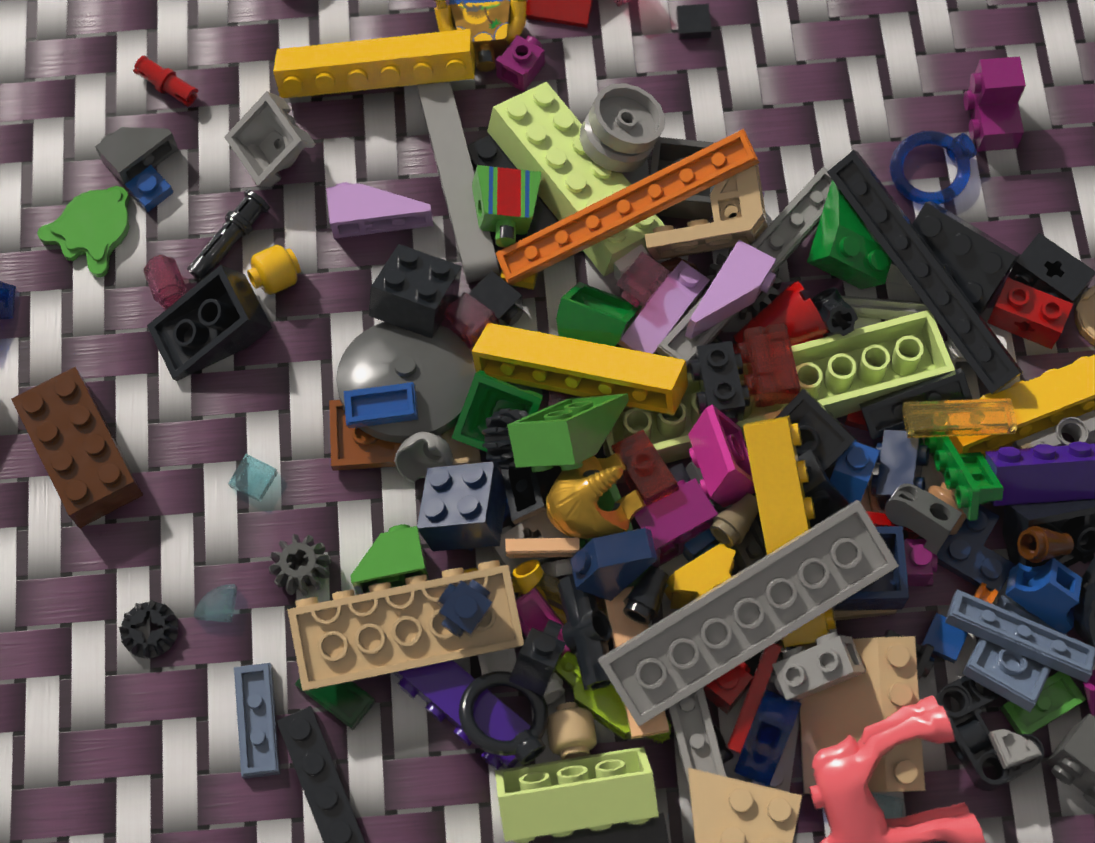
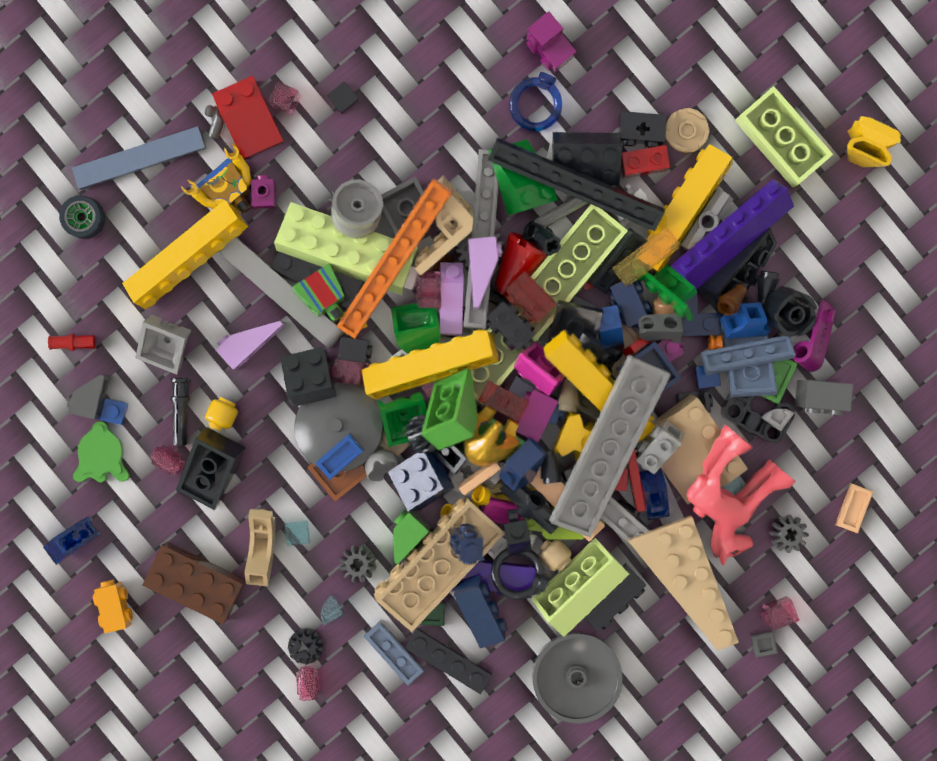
camera: 35 degrees left, 20 degrees up
none -> tan arch [244,509,276,586]
none -> clear pink brick [296,666,319,701]
none -> dark blue brick [454,575,508,649]

